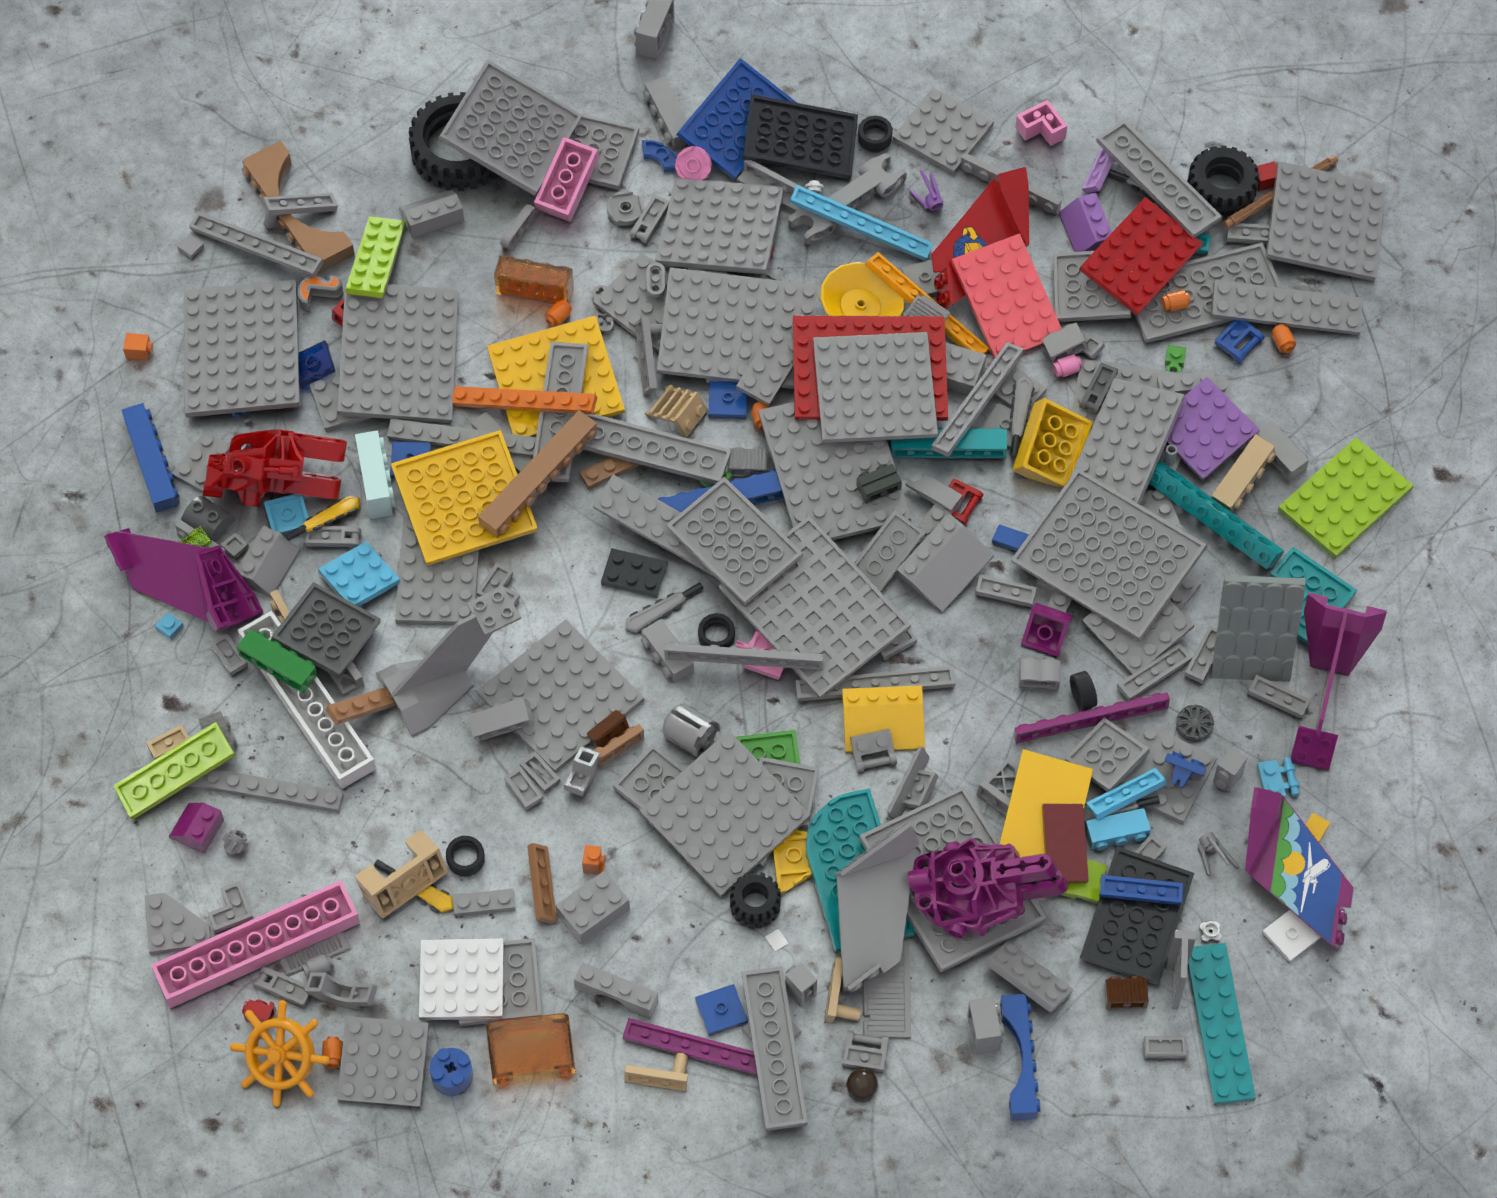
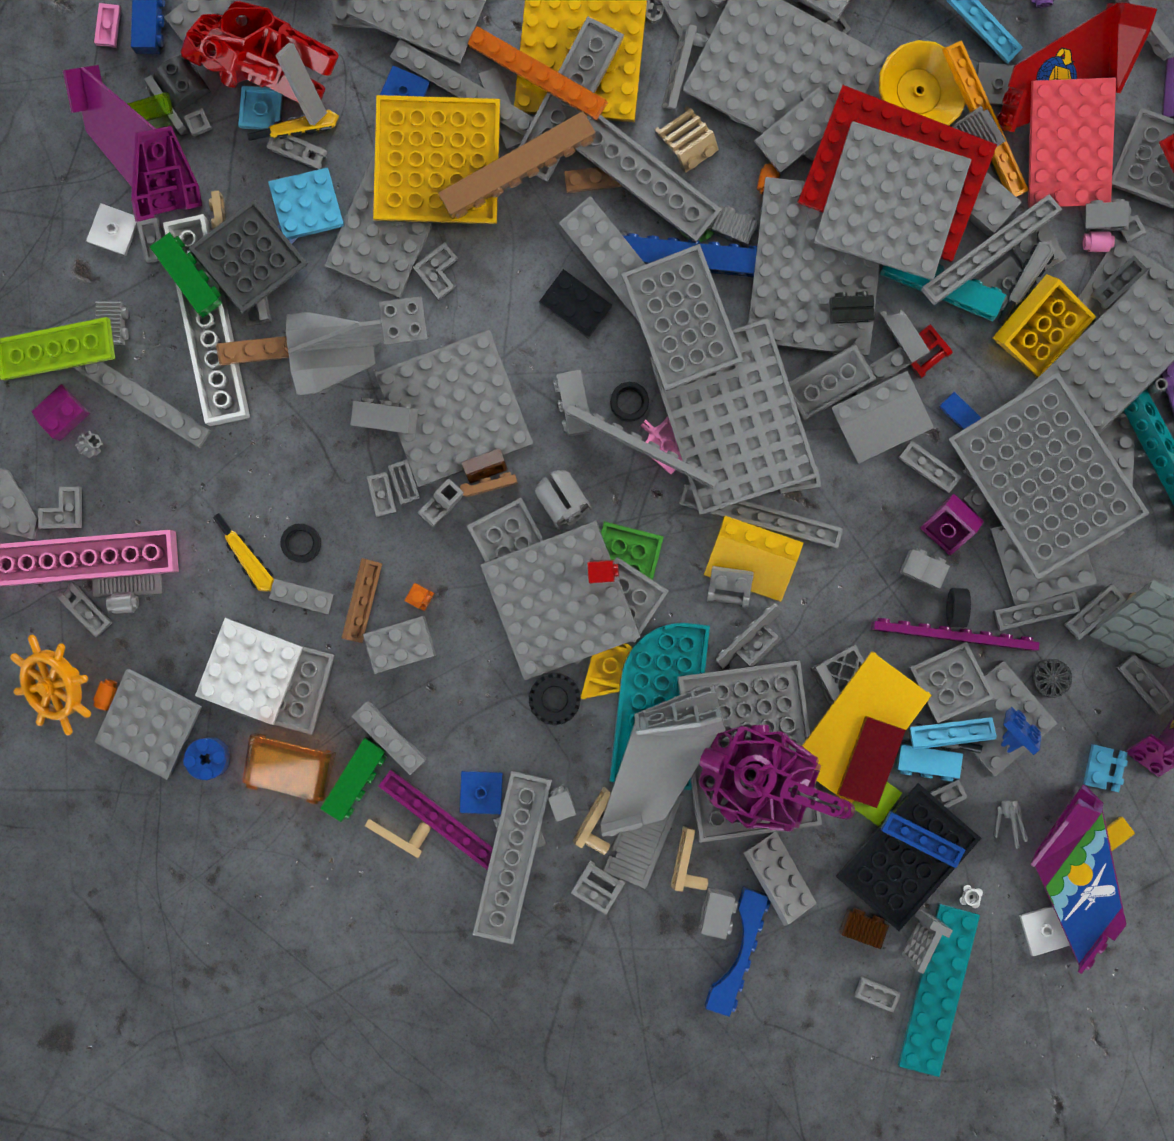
camera: 20 degrees right, 25 degrees up
tan plate [146,725,189,759] -> none
medium azure plate [155,612,184,640] -> none
light grey slope [237,526,300,597] -> none
red brick [242,999,276,1023] -> none
light grey arch [305,972,378,1009] -> none
light aqua brick [355,430,395,519] -> none
tan plate [355,830,448,919] -> none
light grey sword [625,582,704,634] -> none
blue plate [708,381,747,418] -> none
white sticker [765,929,788,951] -> none
dark brown hair [846,1068,879,1101] -> none
light grey brick [1213,747,1248,792] -> none
none -> white plate [86,203,137,256]
none -> bright pink plate [94,3,121,48]
none -> light grey tile [275,43,327,125]
none -> green brick [320,737,388,822]
none -> red brick [587,559,619,583]
none -> tan piece [670,826,708,892]

